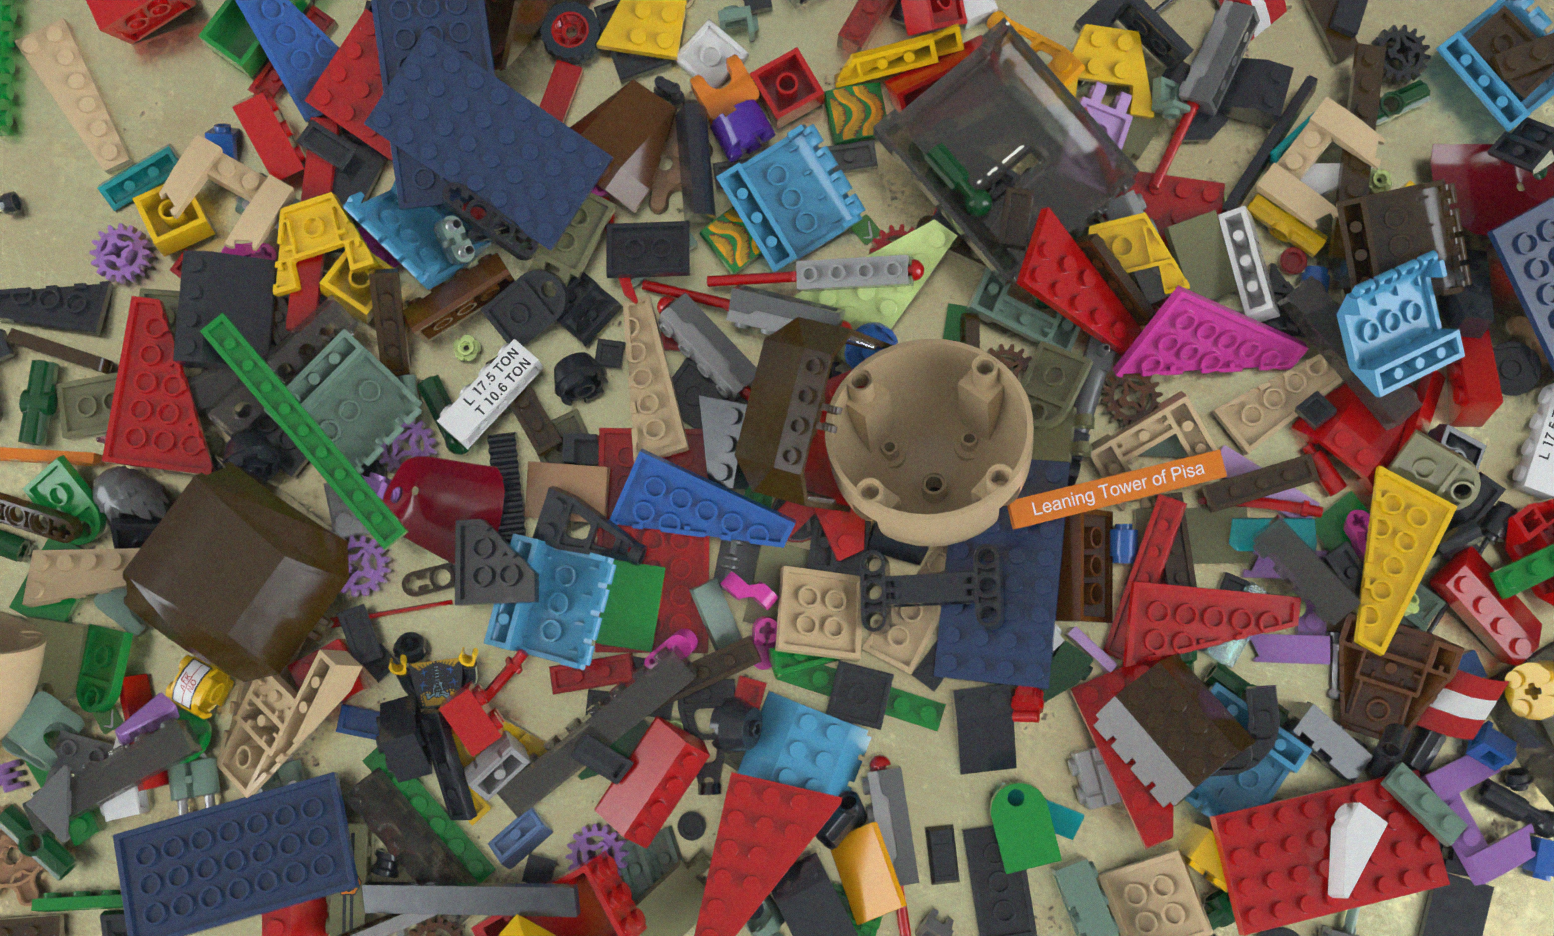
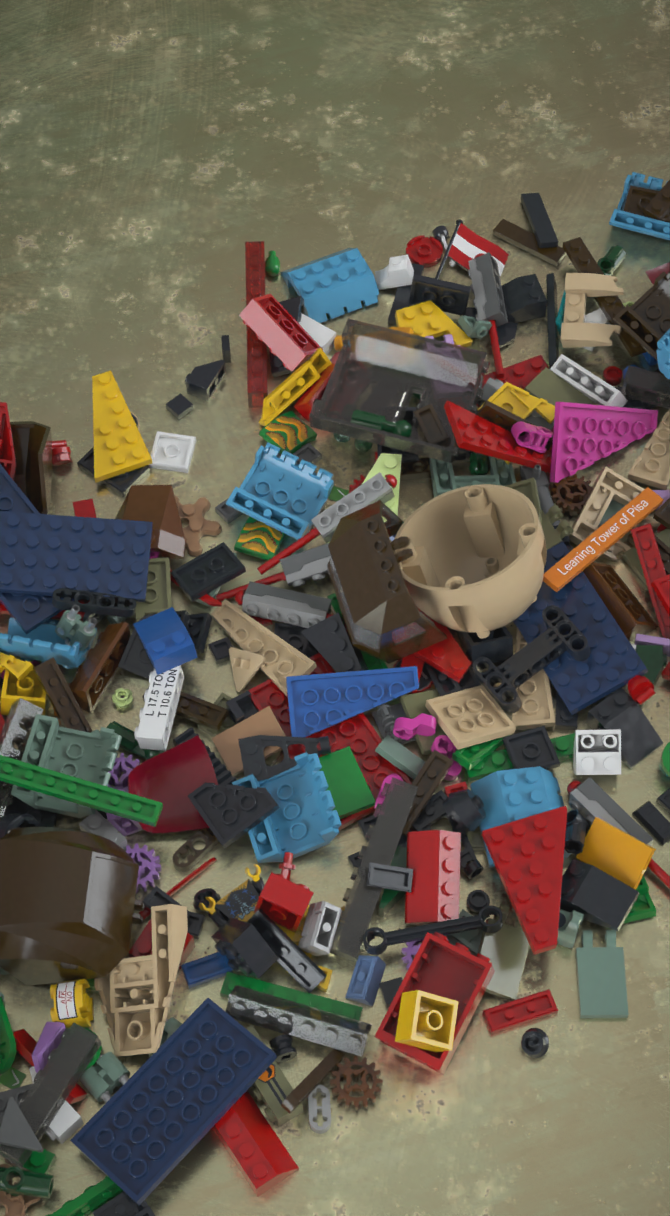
camera: 30 degrees left, 25 degrees down
tile [362,881,581,917] -> none
black wheel [540,1,602,65] -> none
red tile [549,653,637,695] -> none
black cone [554,352,608,406] -> none
black piece [654,76,685,108] -> none
black brick [675,103,716,223] -> none
orange piece [690,54,760,125] -> none
dark purple brick [710,99,776,162] -> none
sand green bracket [718,5,759,41] -> none
red brick [750,47,825,130] -> none
blue brick [1110,524,1138,563] -> none
yellow piece [1246,192,1328,257] -> none
black gear [1371,25,1431,85] -> none
none -> blue slope [133,607,198,675]
none -> tan piece [229,647,266,692]
none -> black piece [363,906,503,955]
none -> dark pink piece [511,421,553,453]
none -> white slope [573,729,621,775]

